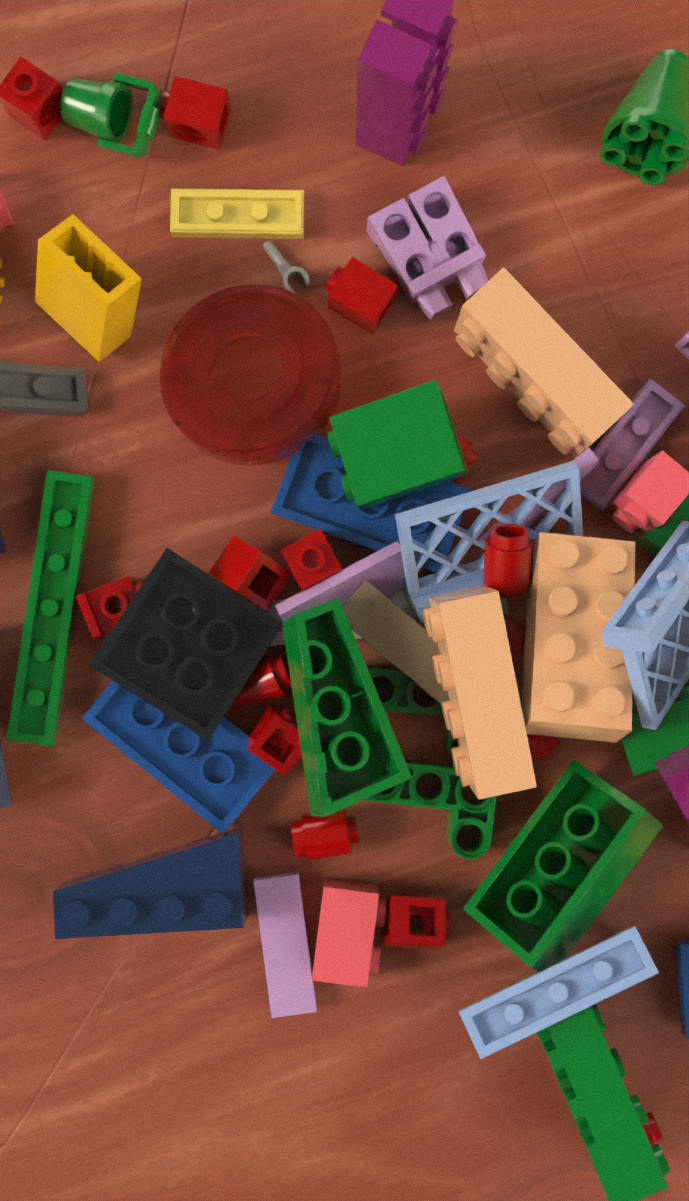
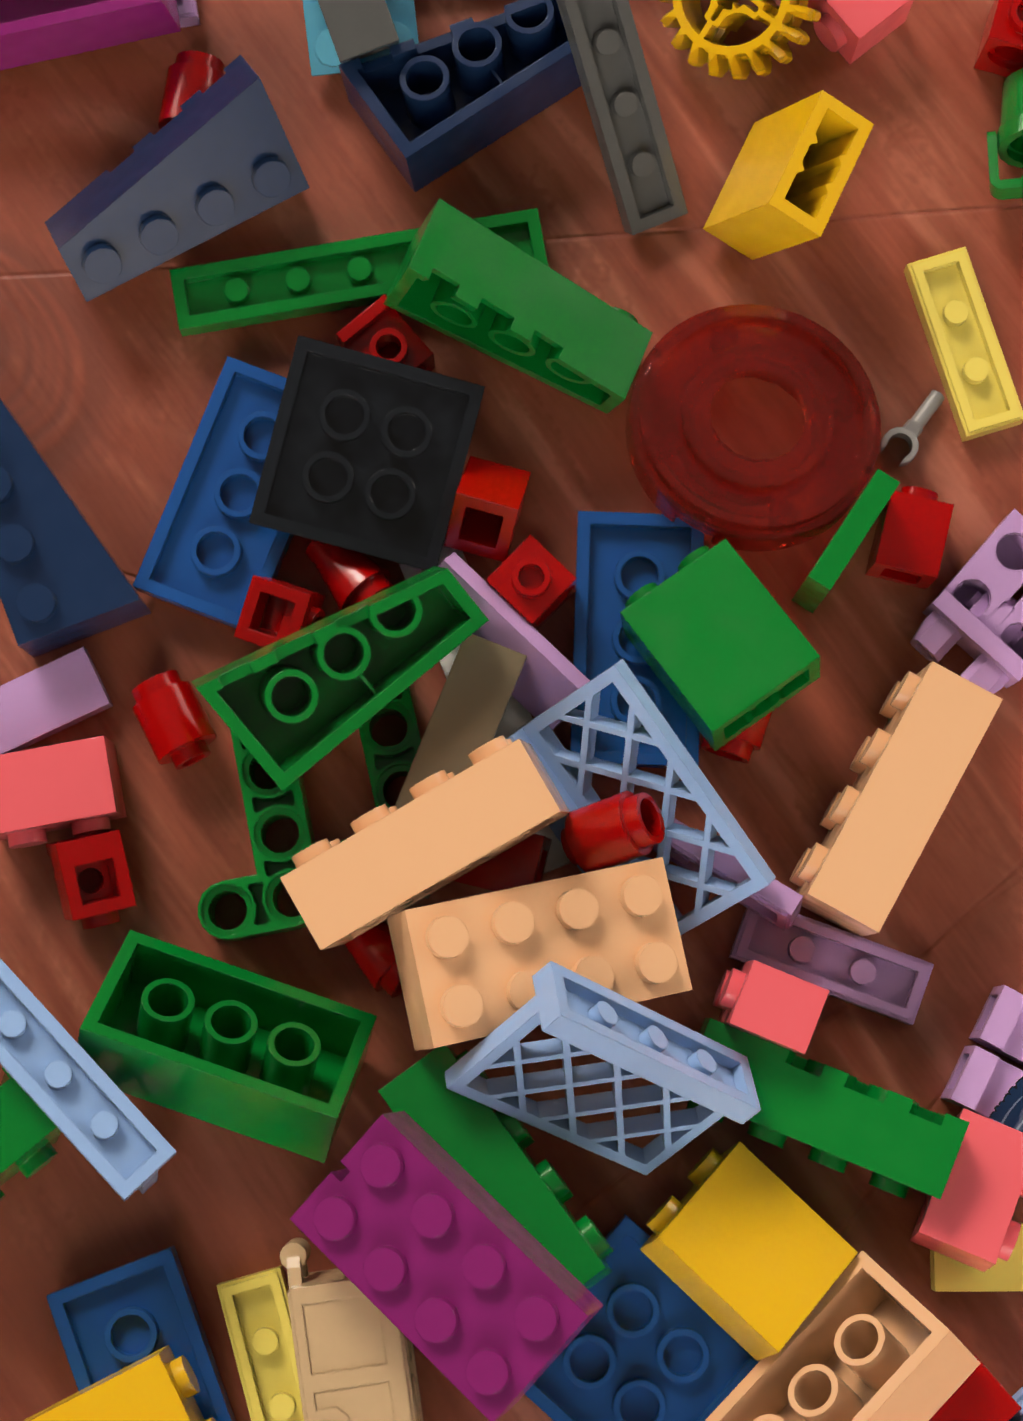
camera: 70 degrees right, 5 degrees down
none -> green wedge [384,198,653,414]
none -> green tile [792,469,900,613]

